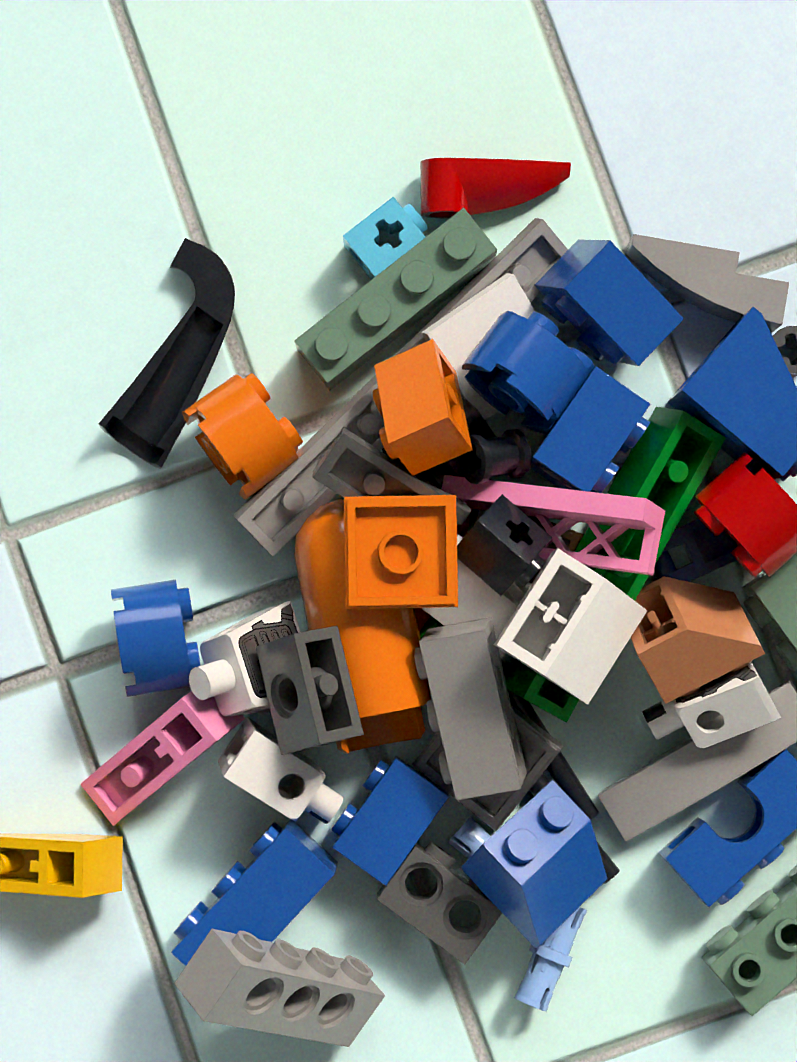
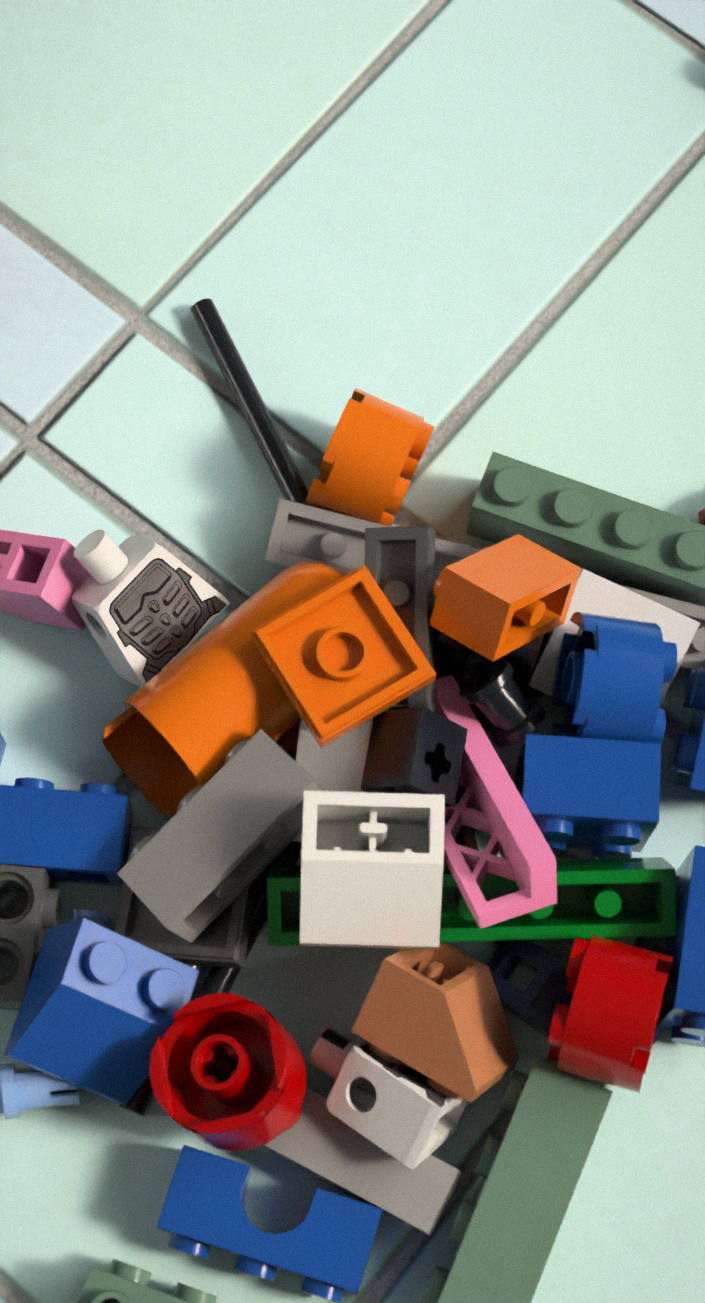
camera: 60 degrees right, 15 degrees down
black animal [98,238,235,469] -> none
blue brick [111,579,201,697] -> none
white torso [218,717,343,824] -> none
dark grey brick [256,626,364,755] -> none
medium azure brick [343,197,428,280] -> none
none -> red brick [149,993,307,1151]
none -> black bar [191,298,311,506]

